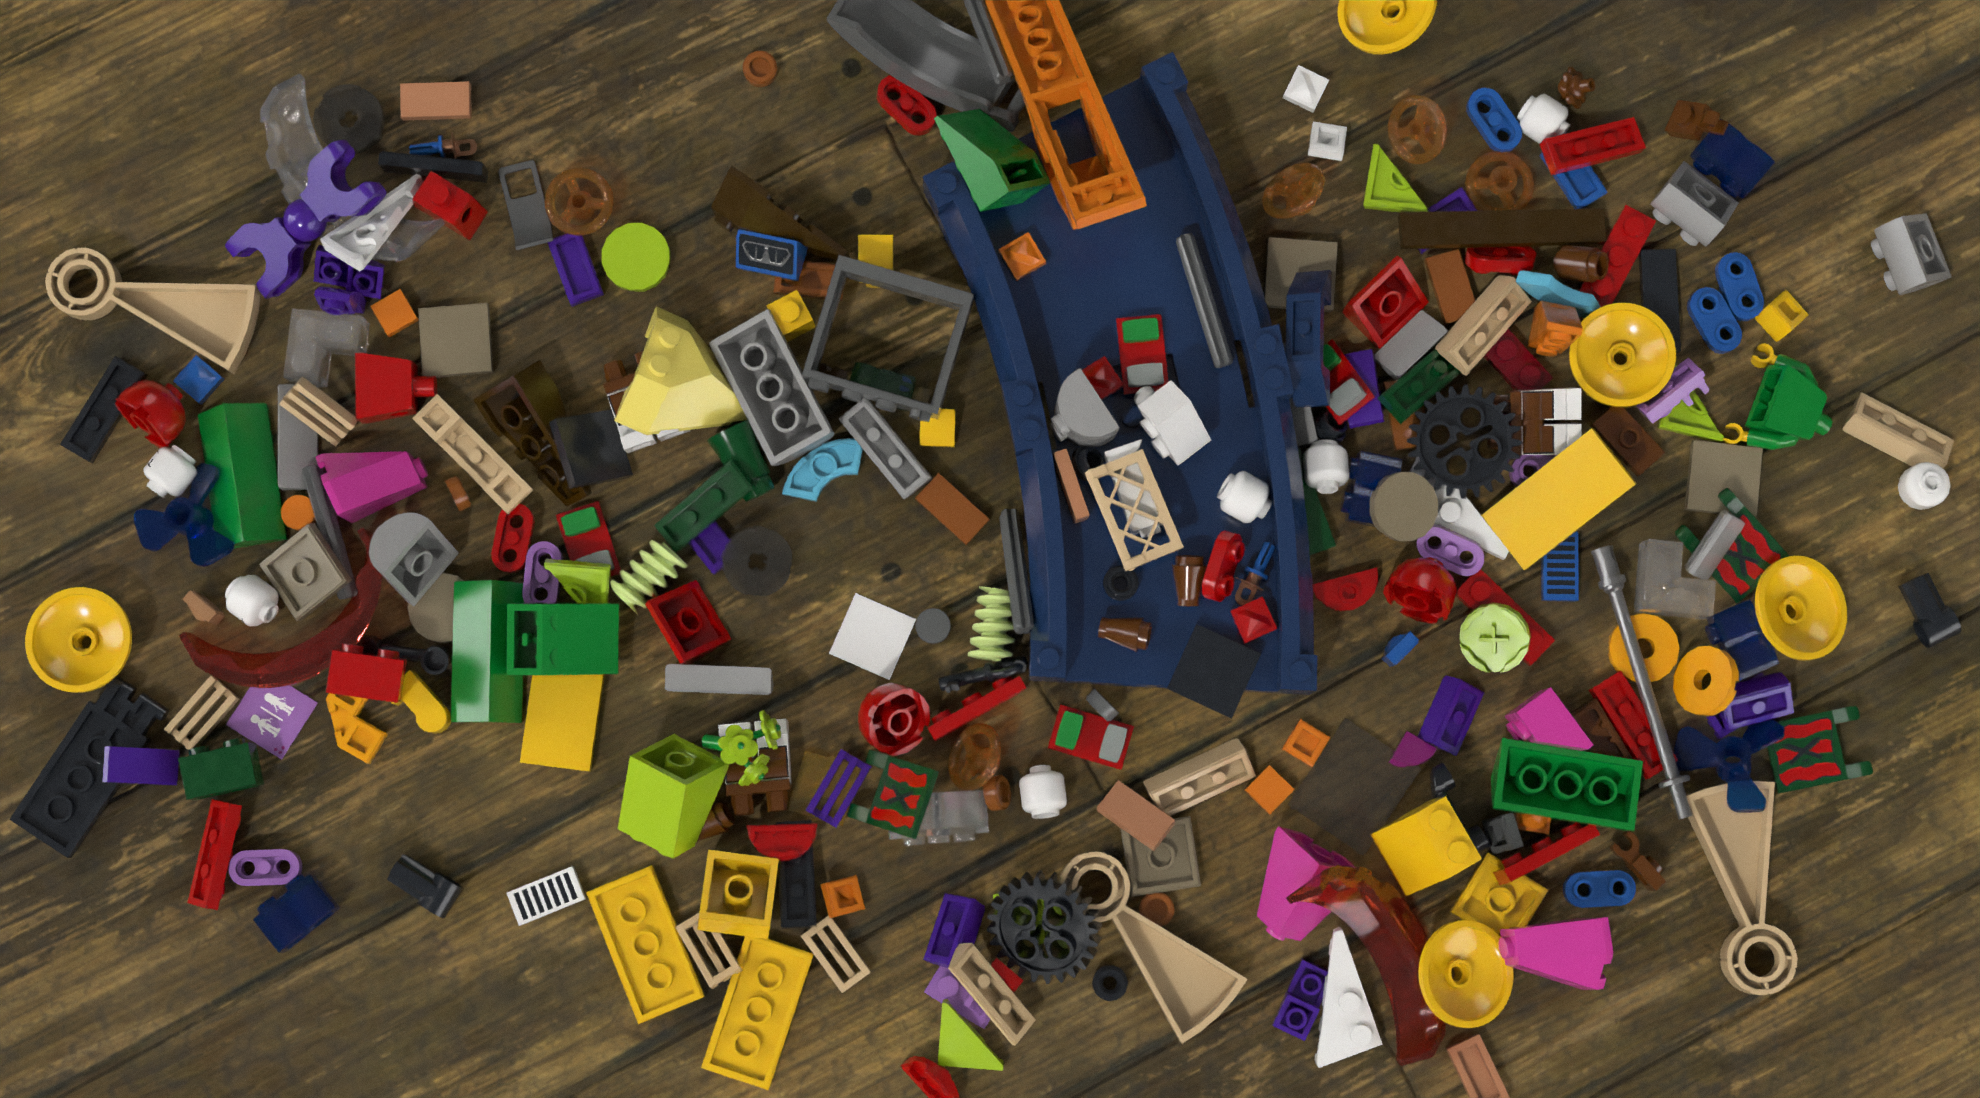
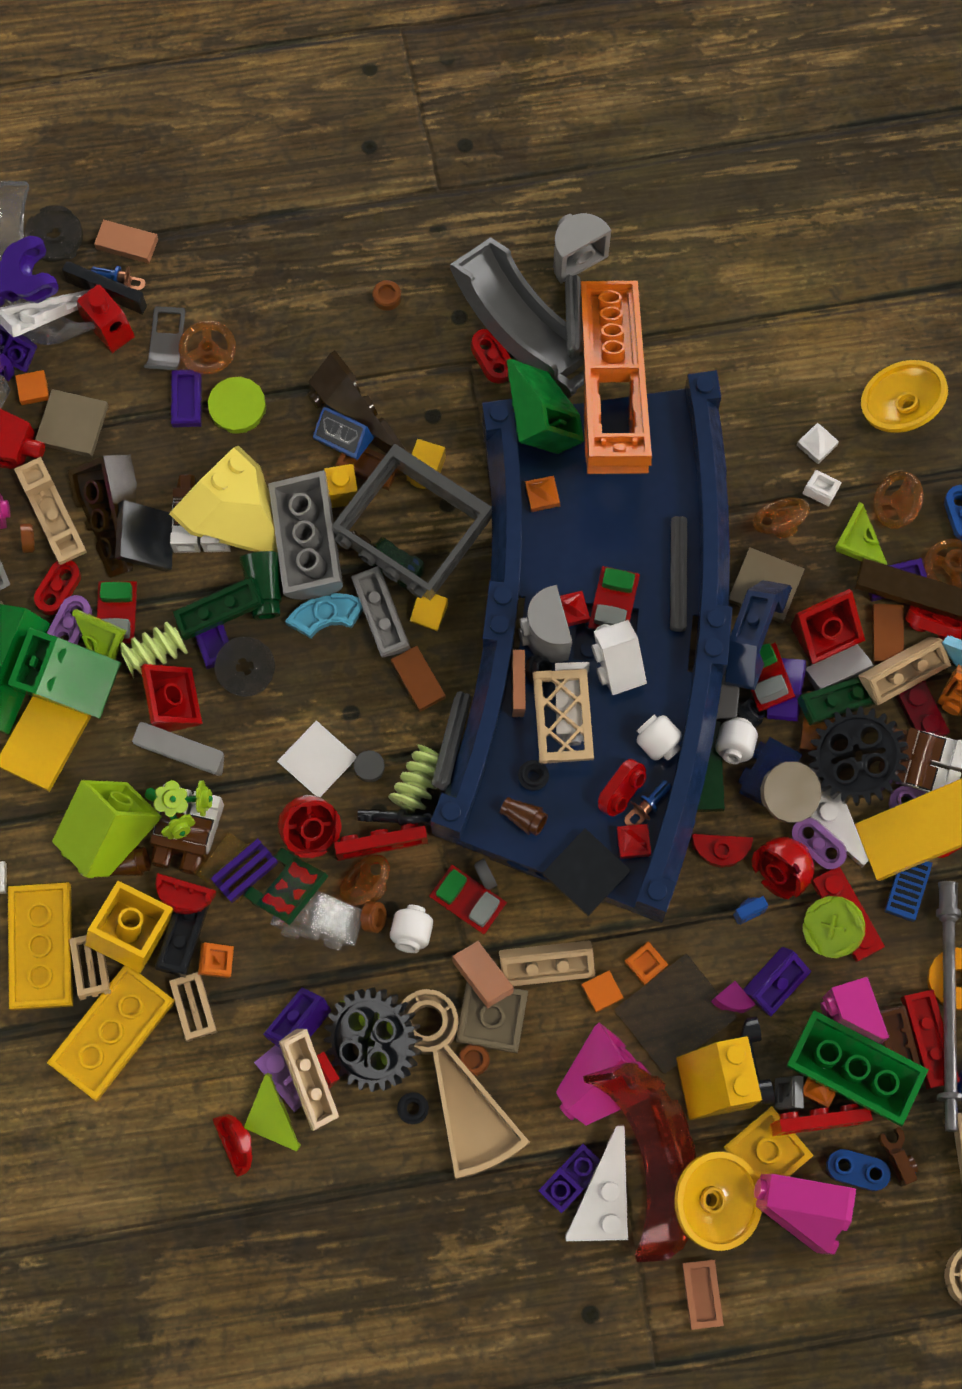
camera: 20 degrees right, 10 degrees down
reddish brown cone [1172,555,1207,606] -> none

